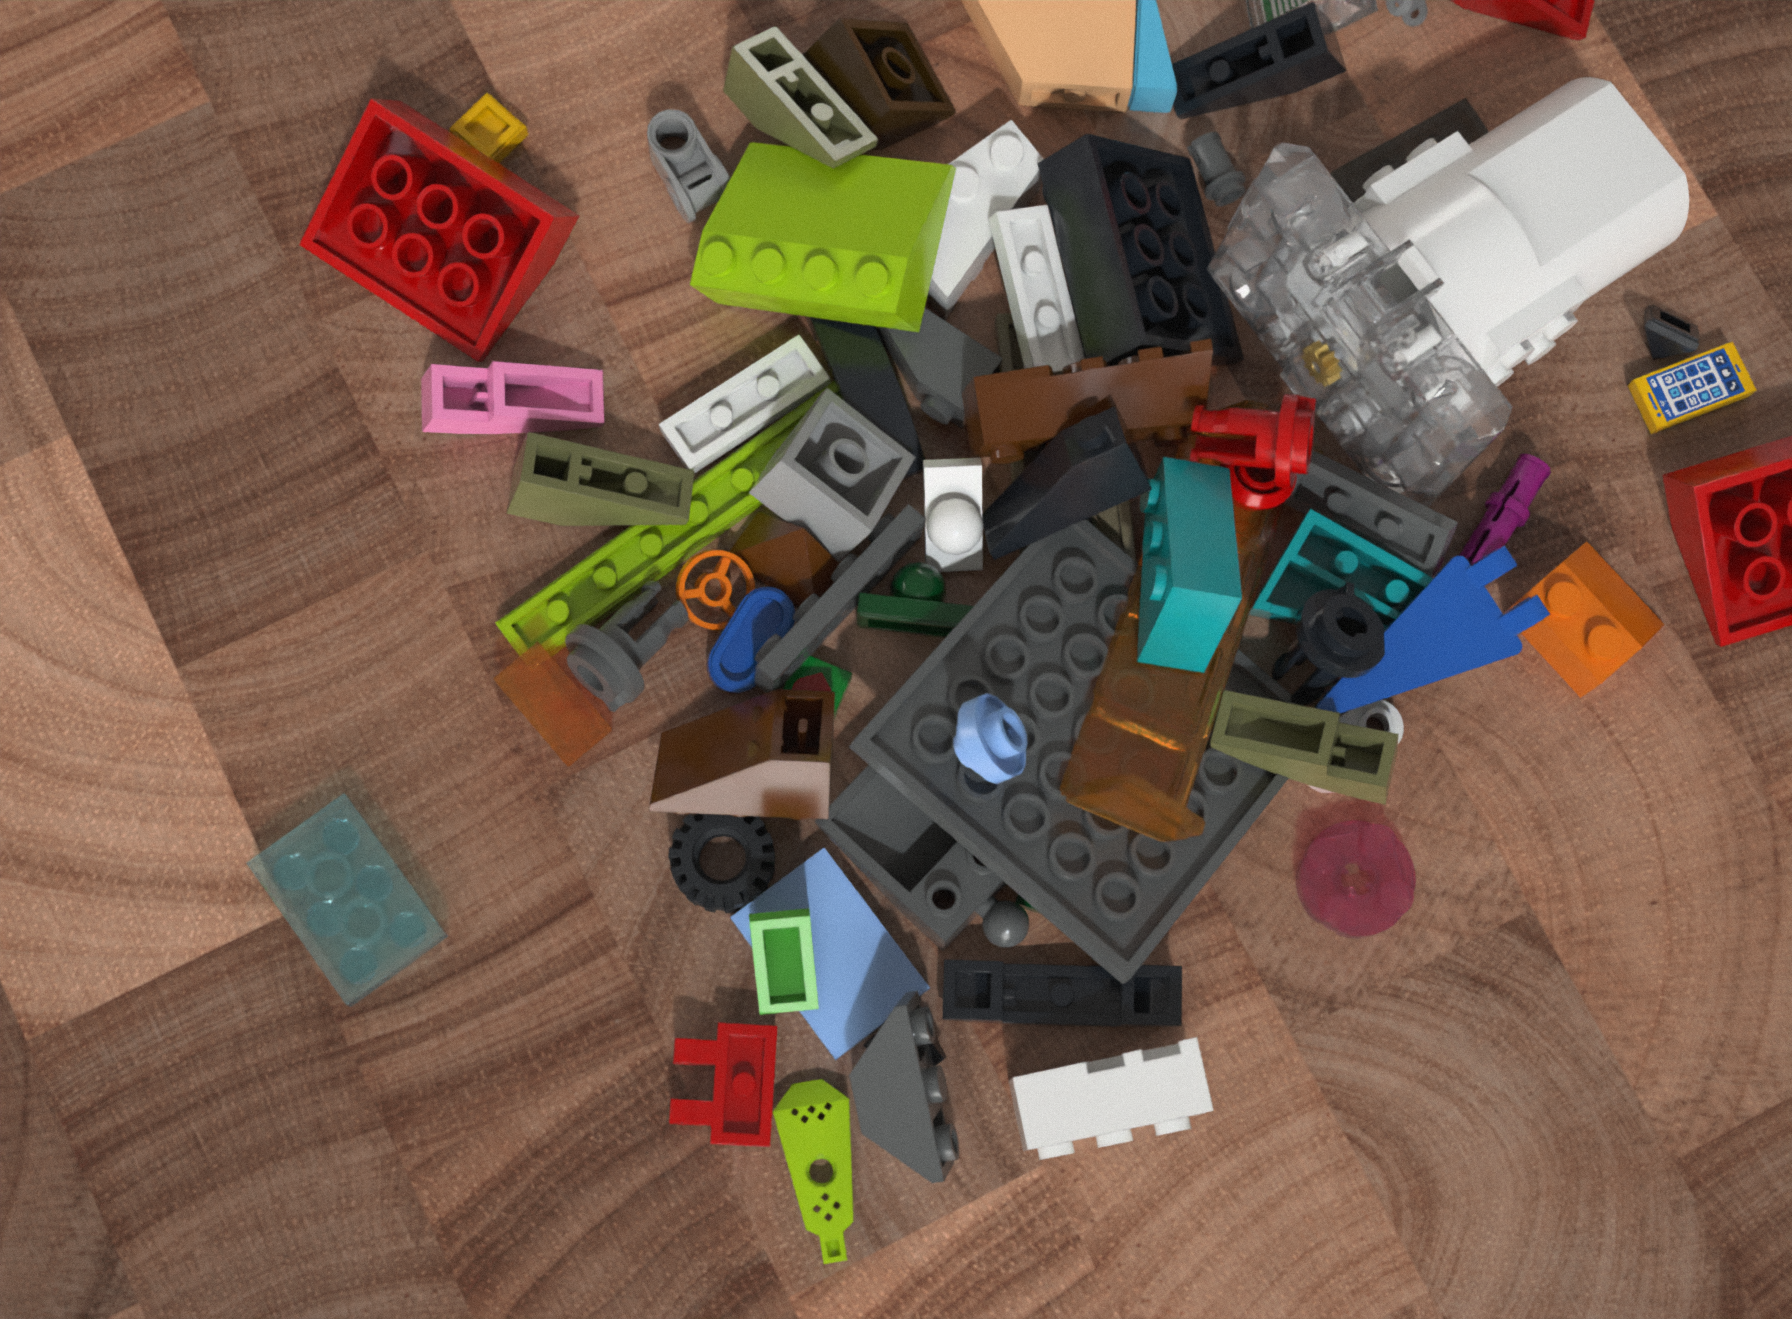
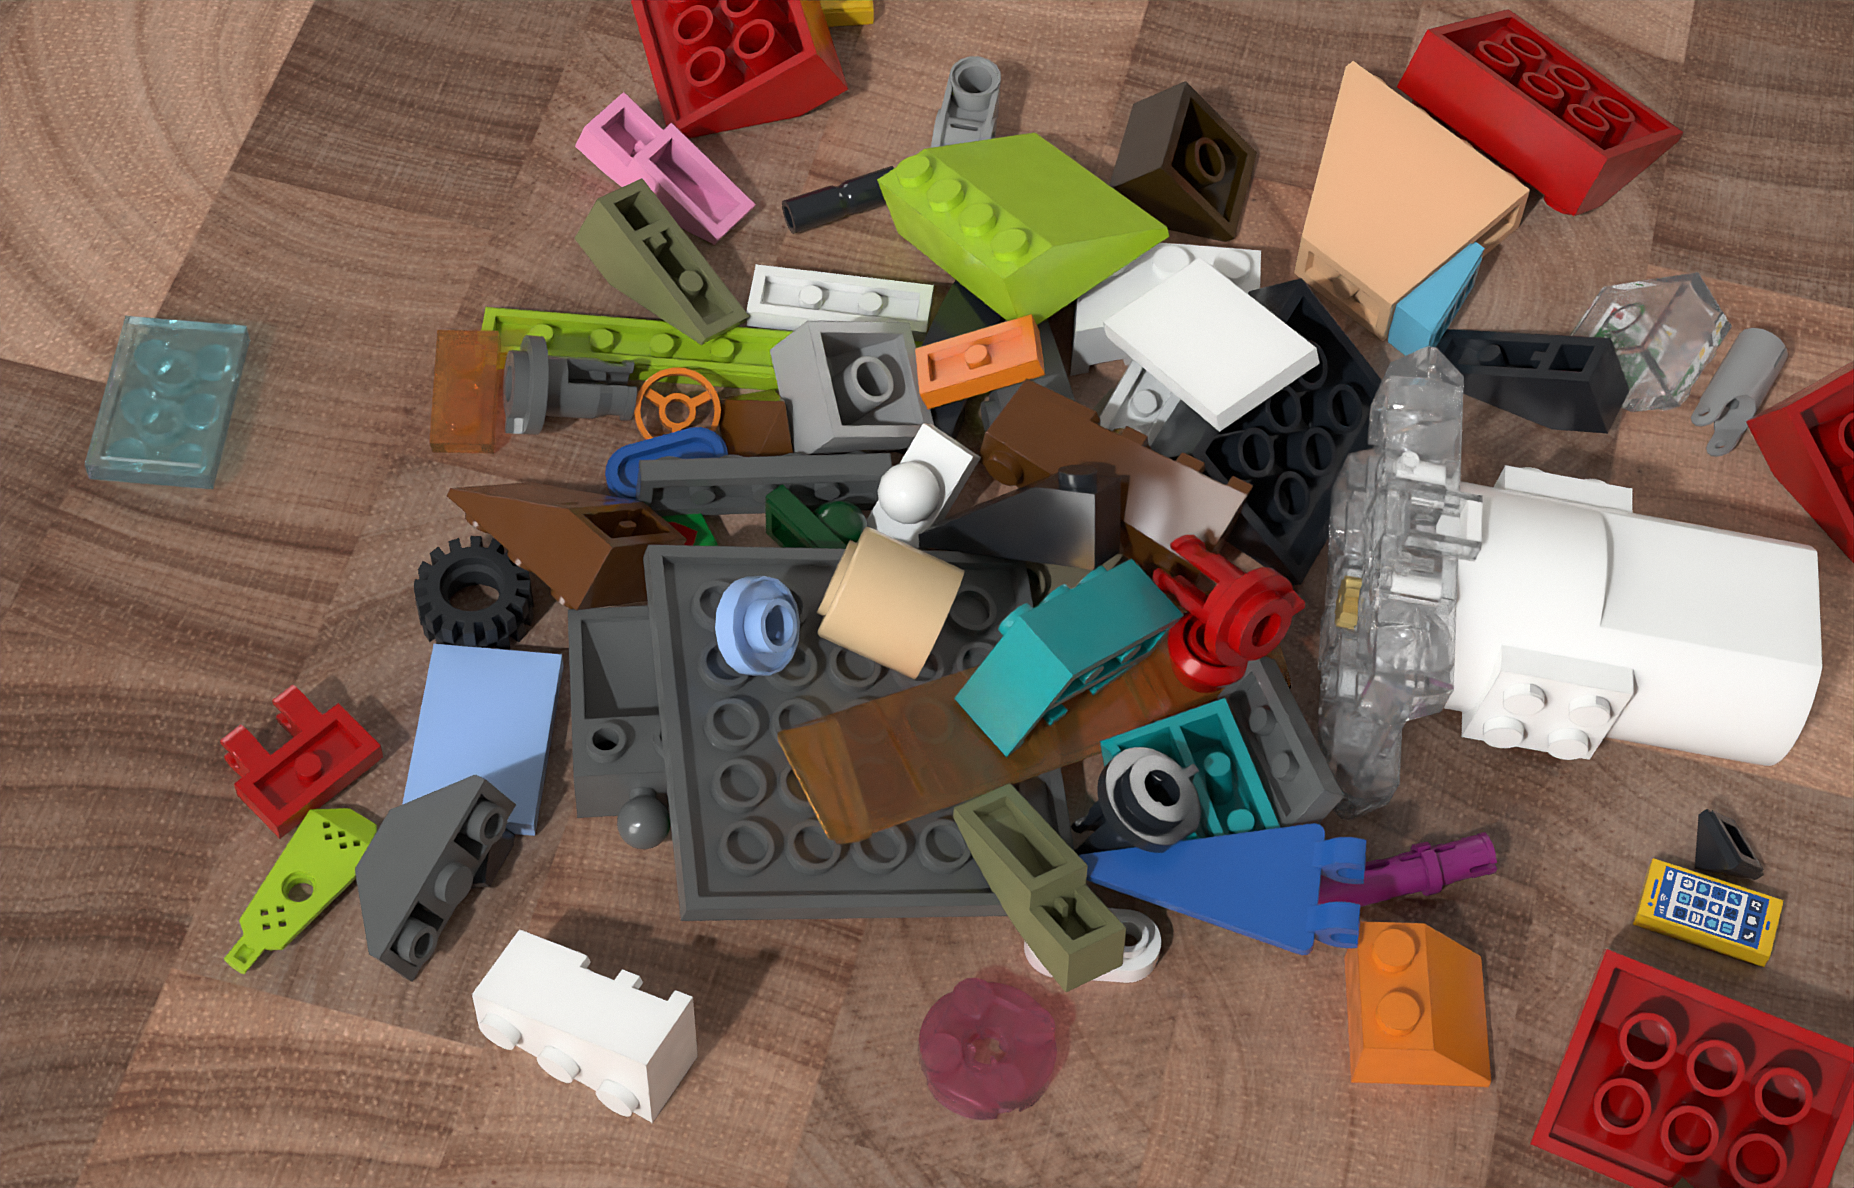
camera: 45 degrees right, 20 degrees down
olive slope [723,26,878,168] -> none
bright green slope [749,908,819,1015] -> none
black slope [942,959,1182,1027] -> none
none -> black piece [782,166,894,234]
none -> tan piece [817,527,964,680]
none -> orange plate [915,314,1045,409]
none -> white tile [1103,257,1319,432]

